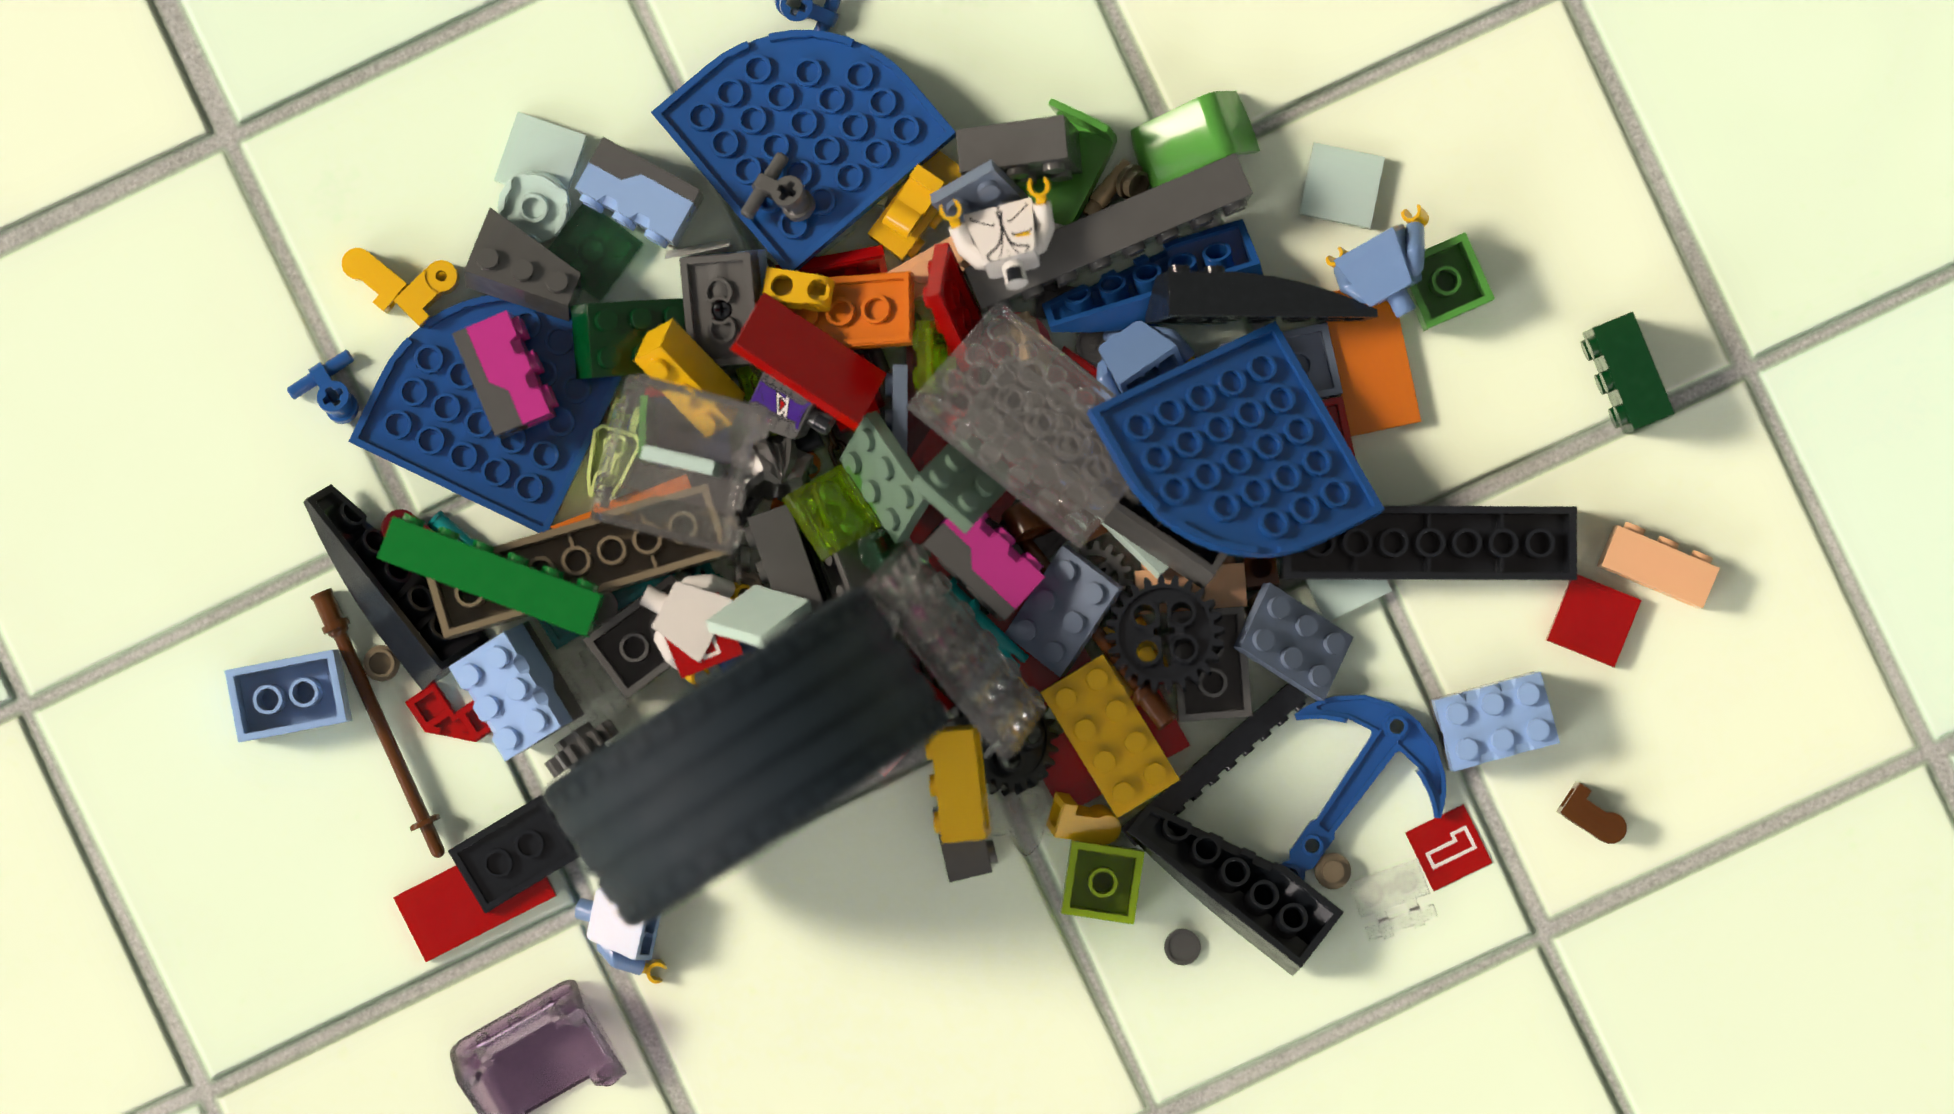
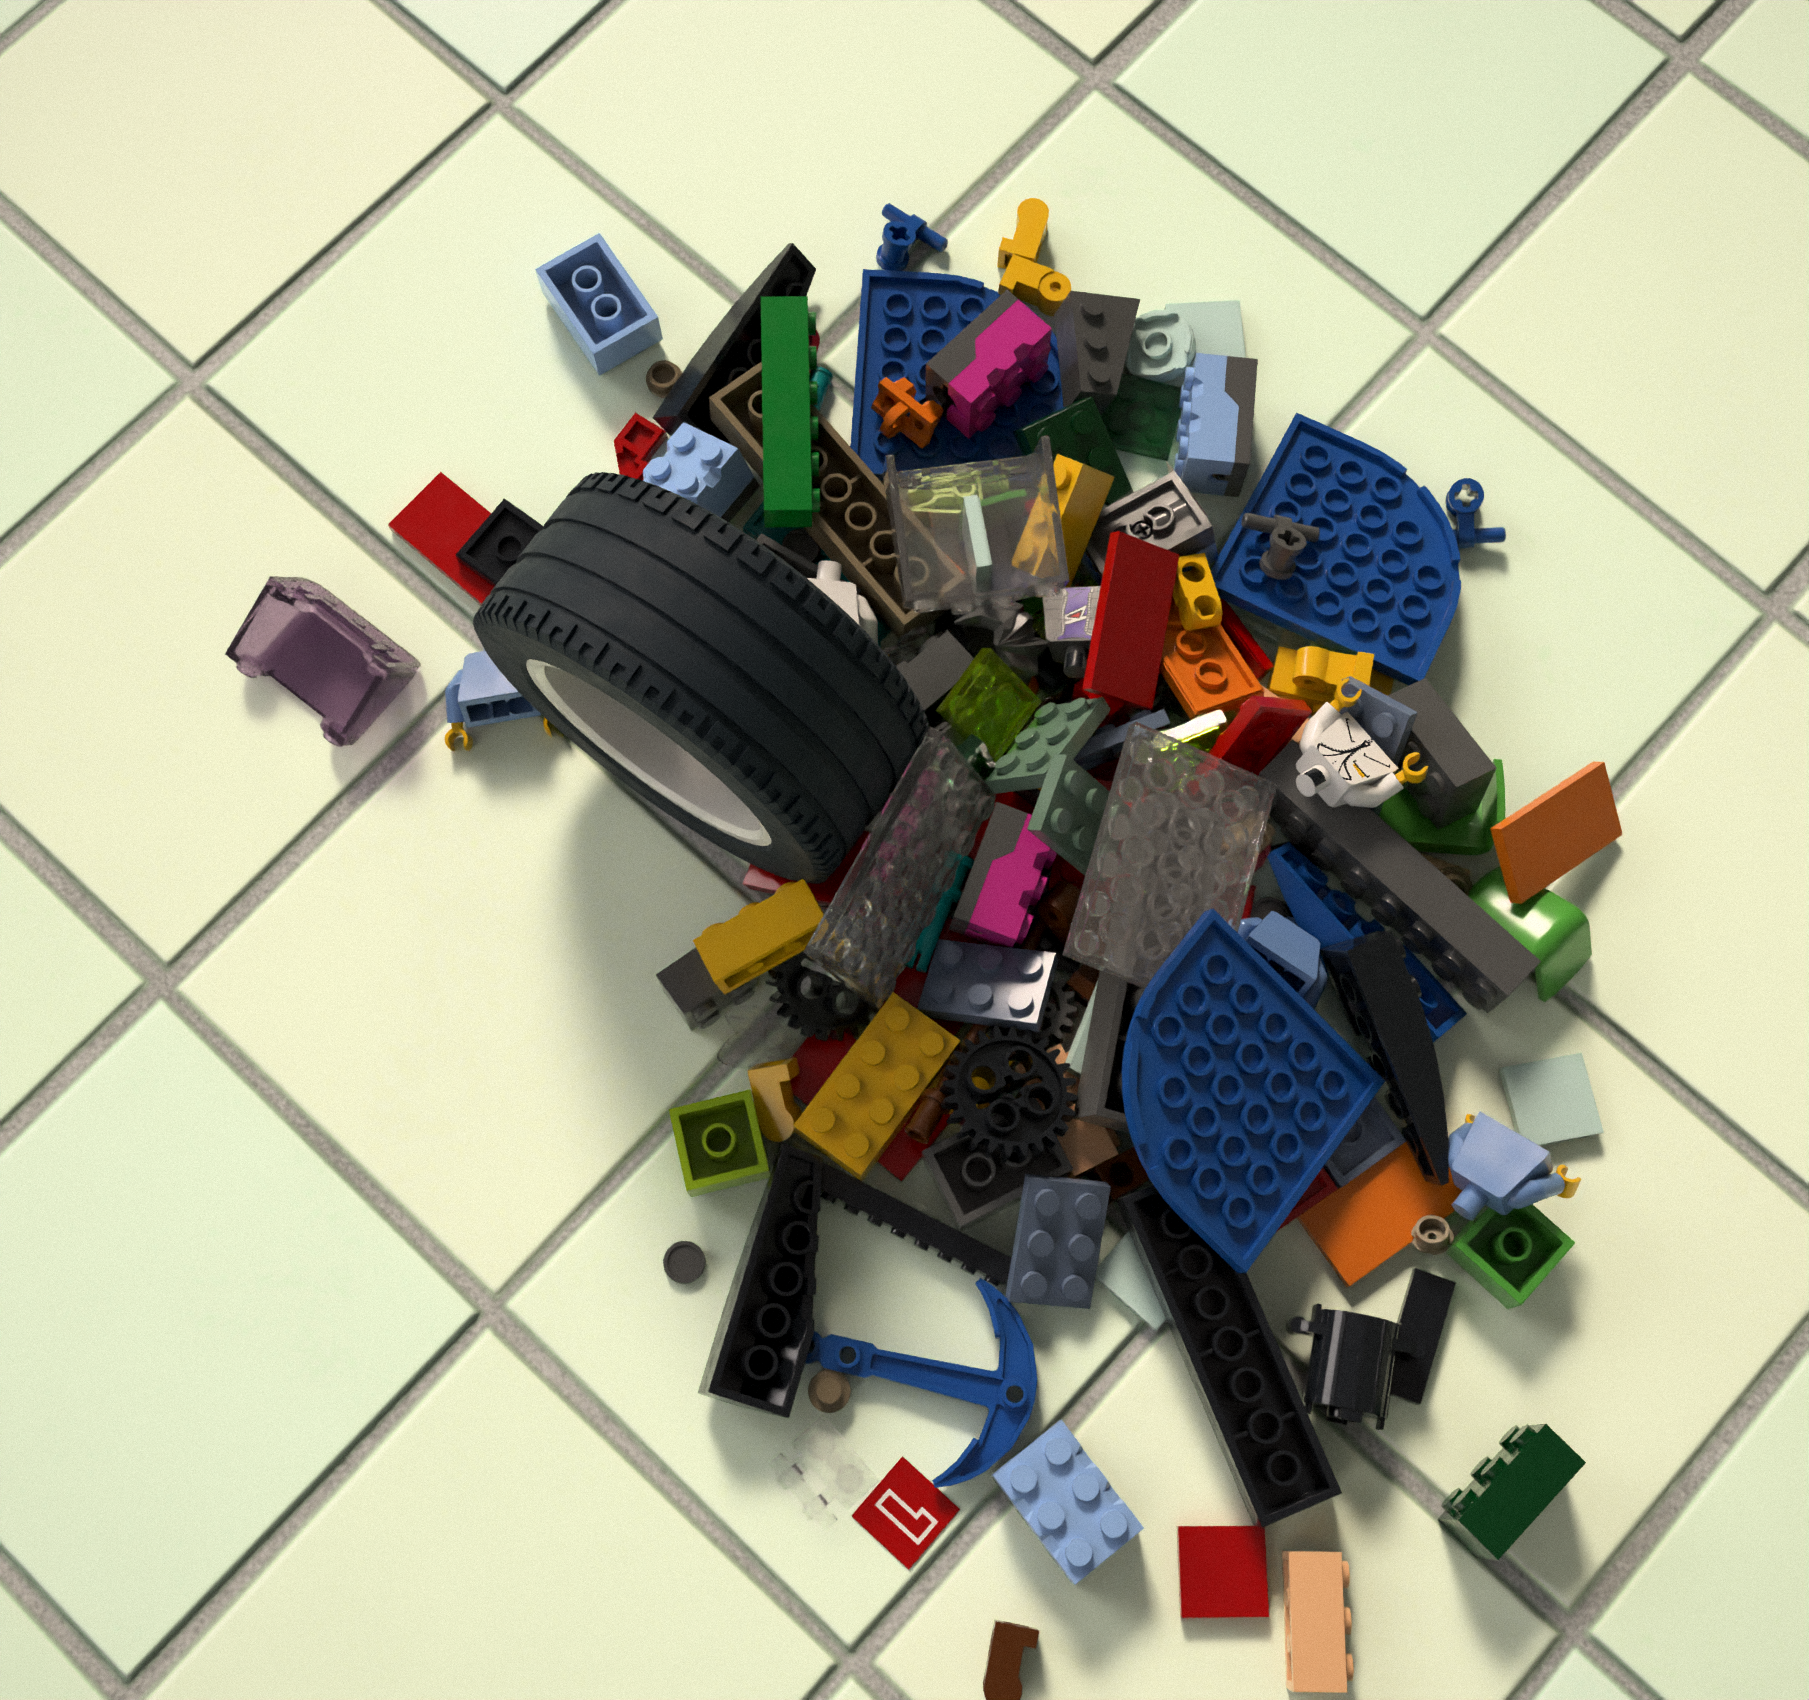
camera: 70 degrees right, 15 degrees down
reddish brown bar [310,588,445,858] -> none
none -> orange hips [871,377,943,449]
none -> black container [1285,1304,1427,1430]
none -> black tile [1391,1268,1456,1405]
none -> dark tan plate [1411,1215,1454,1255]
none -> orange tile [1490,761,1623,904]

